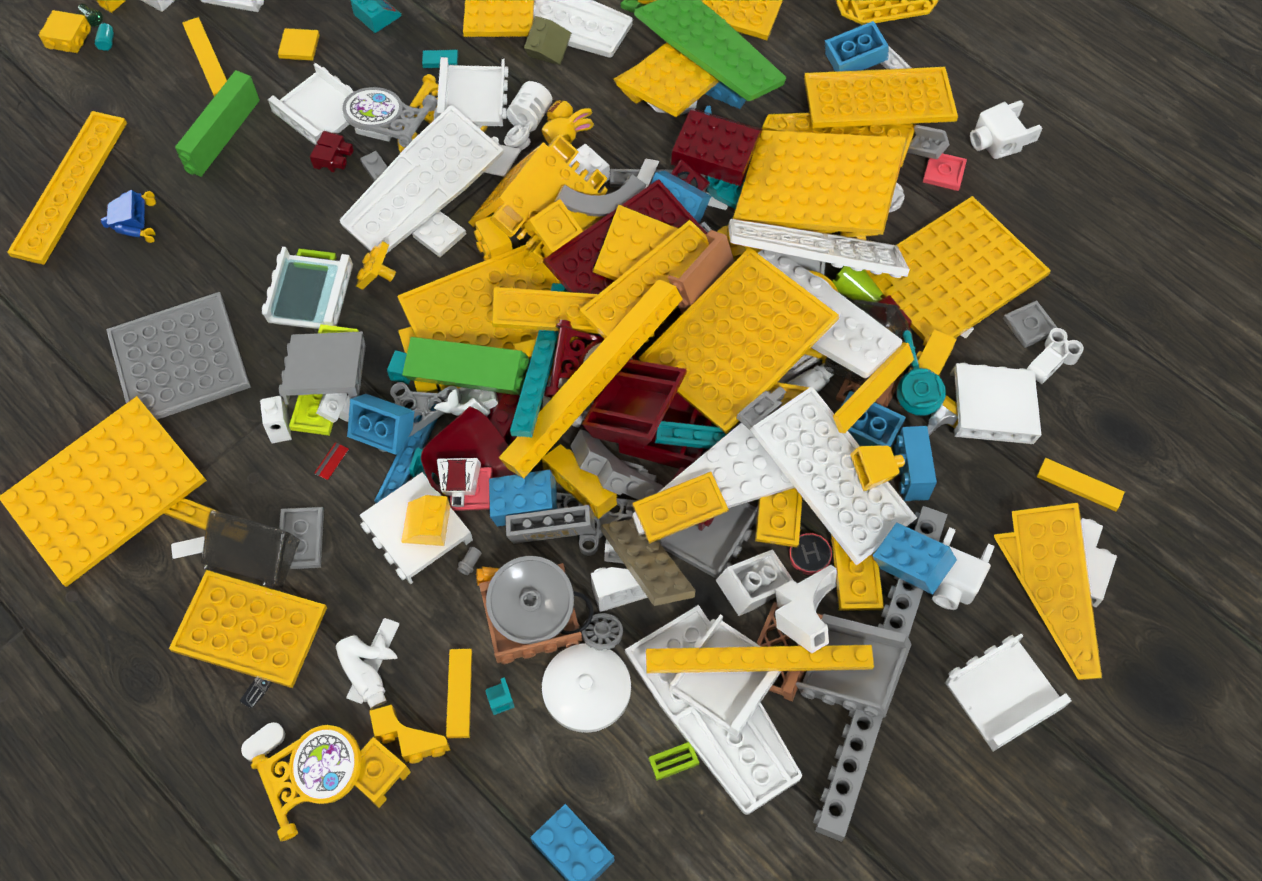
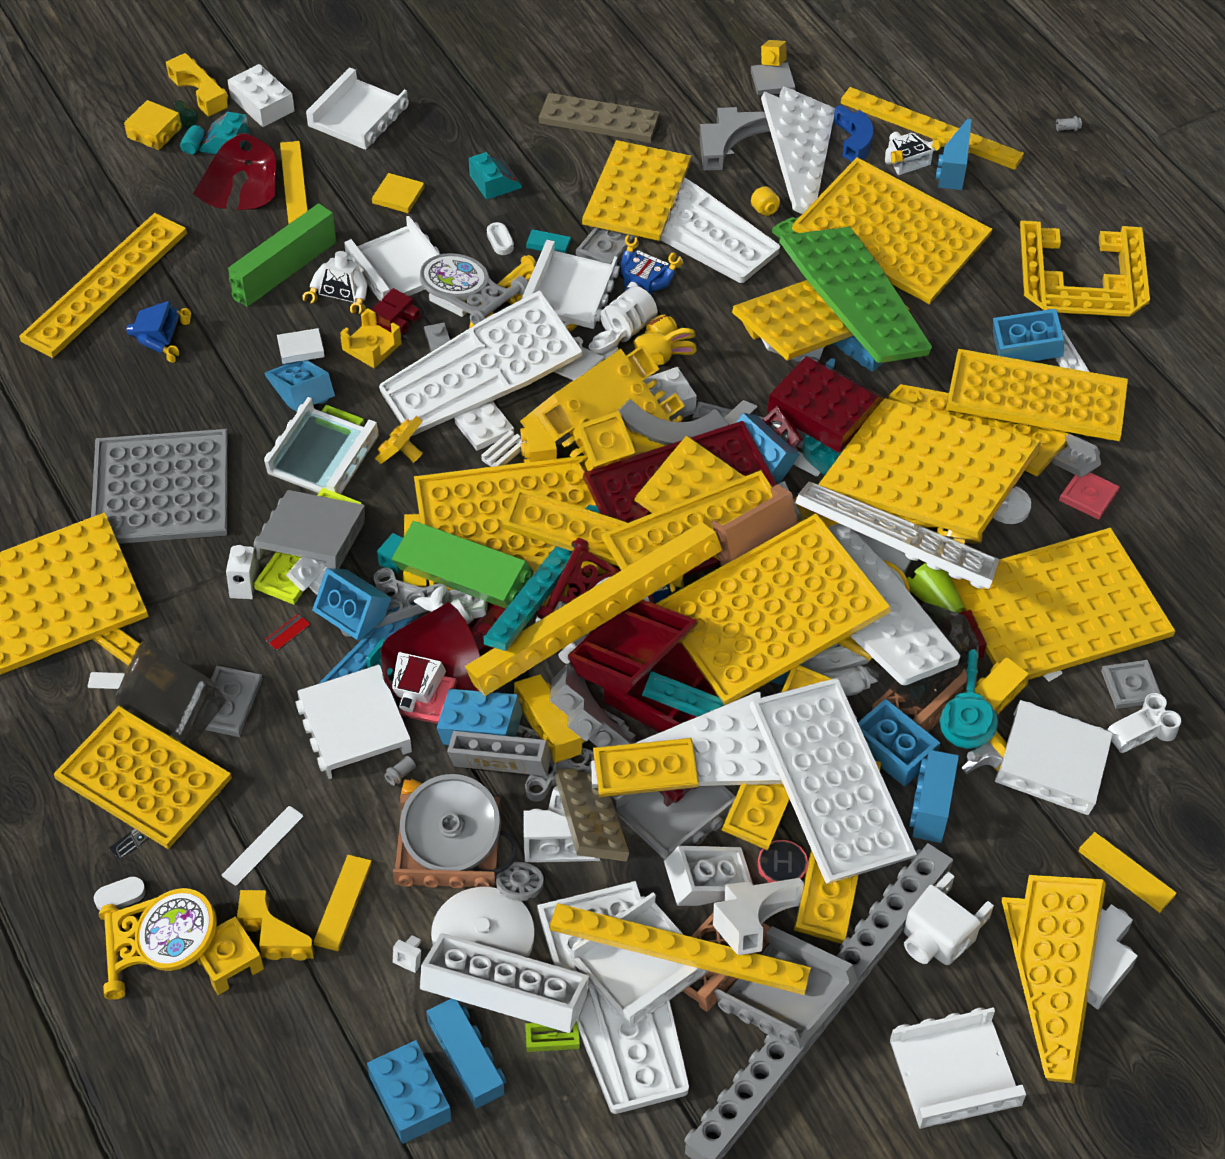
camera: 15 degrees right, 10 degrees down
white piece [336,634,398,709] -> none
yellow slope [401,495,450,546] -> none
teal panel [485,677,515,715] -> none
olive slope [524,16,572,65] -> none
light grey hinge [736,386,786,430] -> none
yellow tile [833,342,914,433] -> none
yellow torso [850,446,905,491] -> none
dark azure brick [872,522,957,595] -> none
white piece [970,100,1042,159] -> none
none -> dark red piece [193,133,276,210]
none -> teal slope [199,112,249,154]
none -> dark azure slope [265,360,335,412]
none -> white tile [277,328,325,364]
none -> torso [303,251,368,314]
none -> yellow panel [340,308,402,369]
none -> white tile [393,935,421,973]
none -> white brick [420,933,589,1033]
none -> dark azure brick [427,998,506,1109]
none -> white tile [481,430,525,467]
none -> white tile [487,222,514,255]
none -> light grey tile [576,227,638,264]
none -> torso [621,235,683,295]

